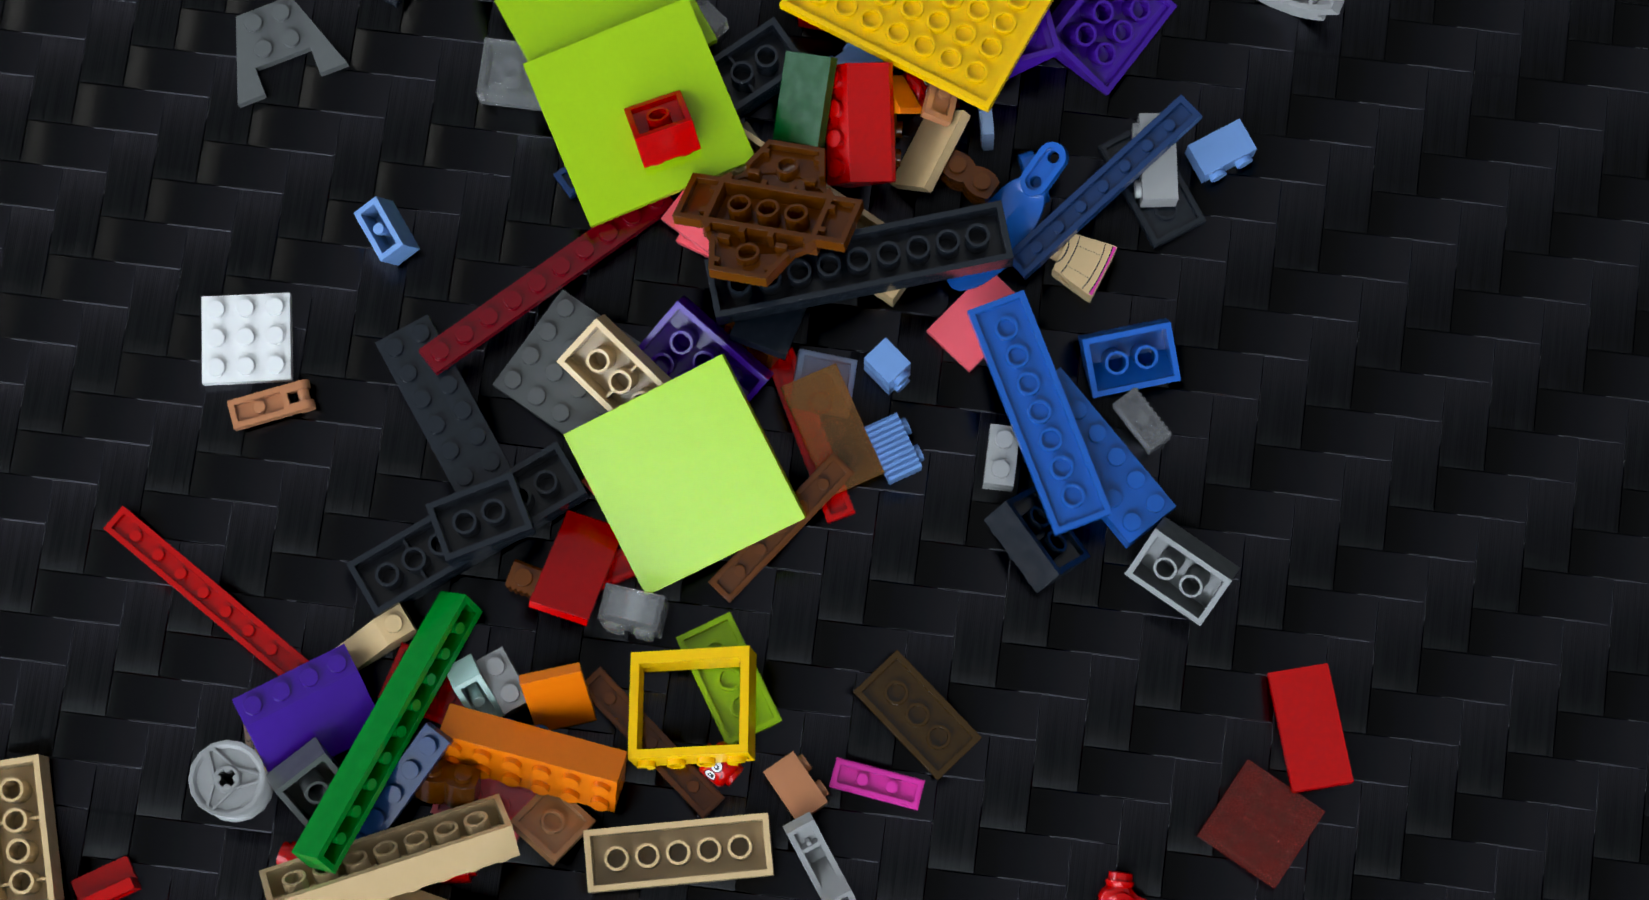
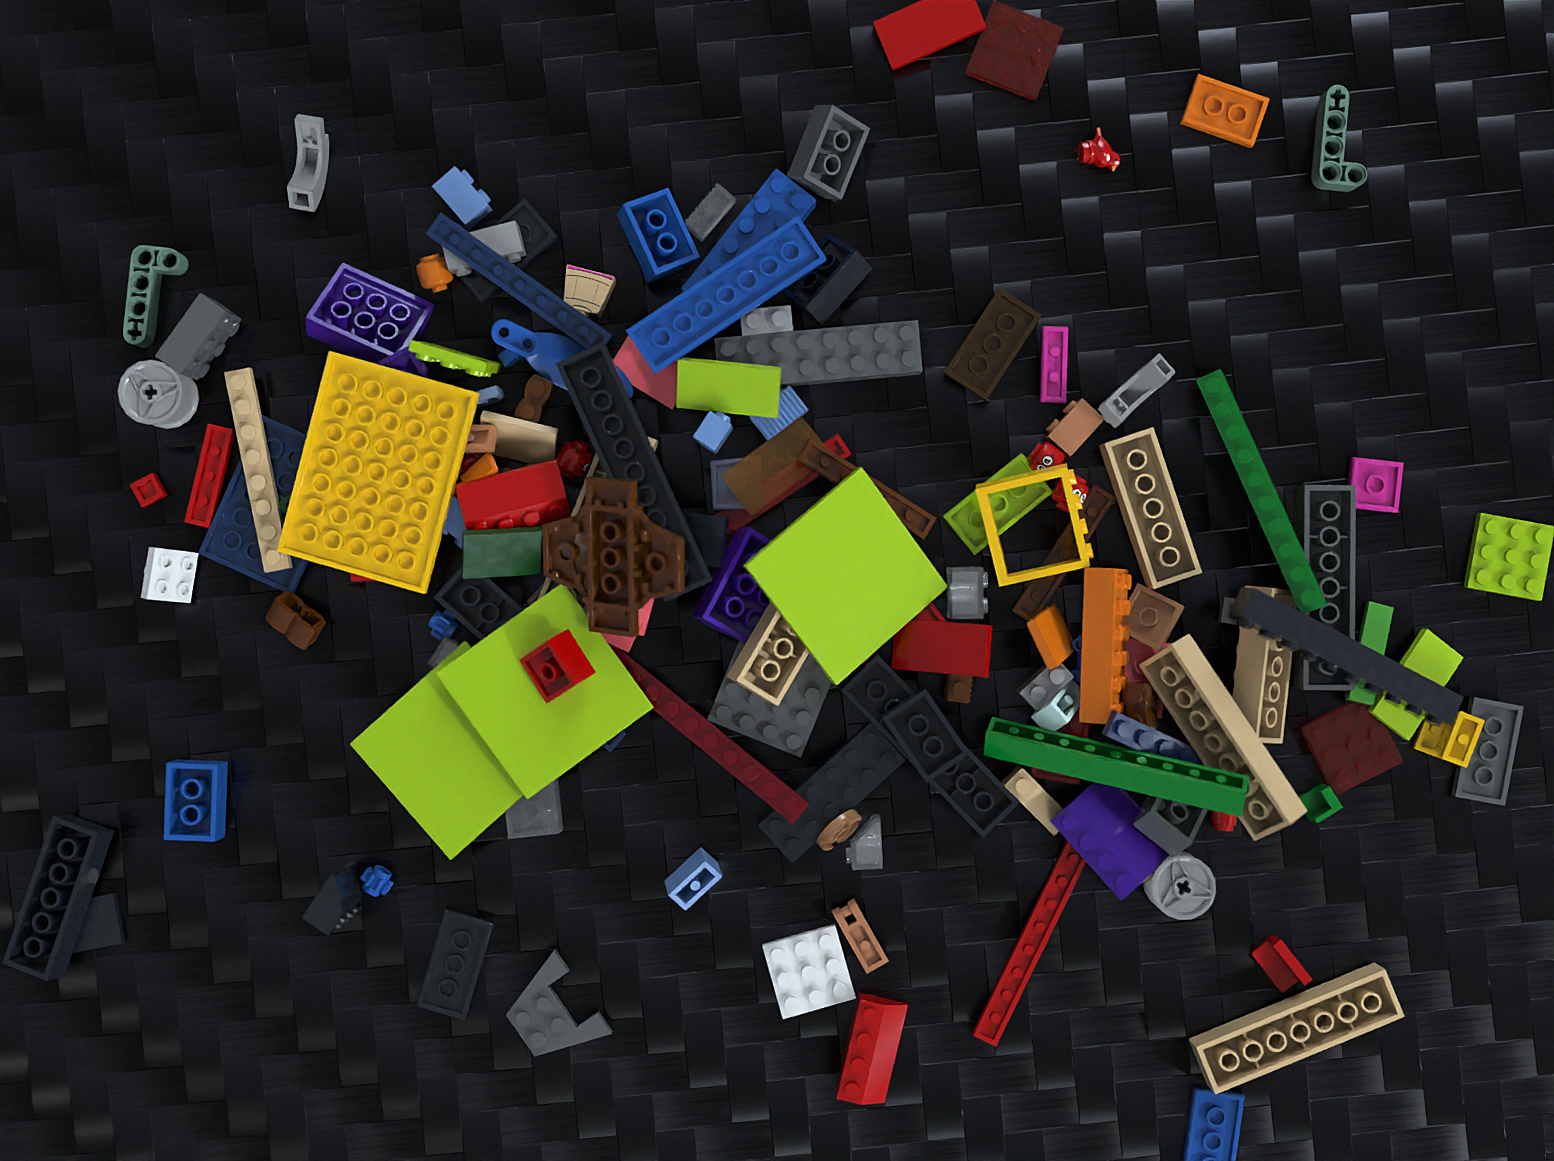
camera: 105 degrees left, 10 degrees up
none -> lime plate [408,340,502,377]
none -> orange head [416,253,453,293]
none -> blue gear [428,609,460,640]
none -> red head [556,440,593,479]
none -> lime tile [677,357,781,418]
none -> dark grey brick [714,320,923,387]
none -> medium nougat tile [817,809,861,851]
none -> red slope [835,992,908,1105]
none -> clear slope [846,814,883,870]
none -> red head [1027,442,1065,471]

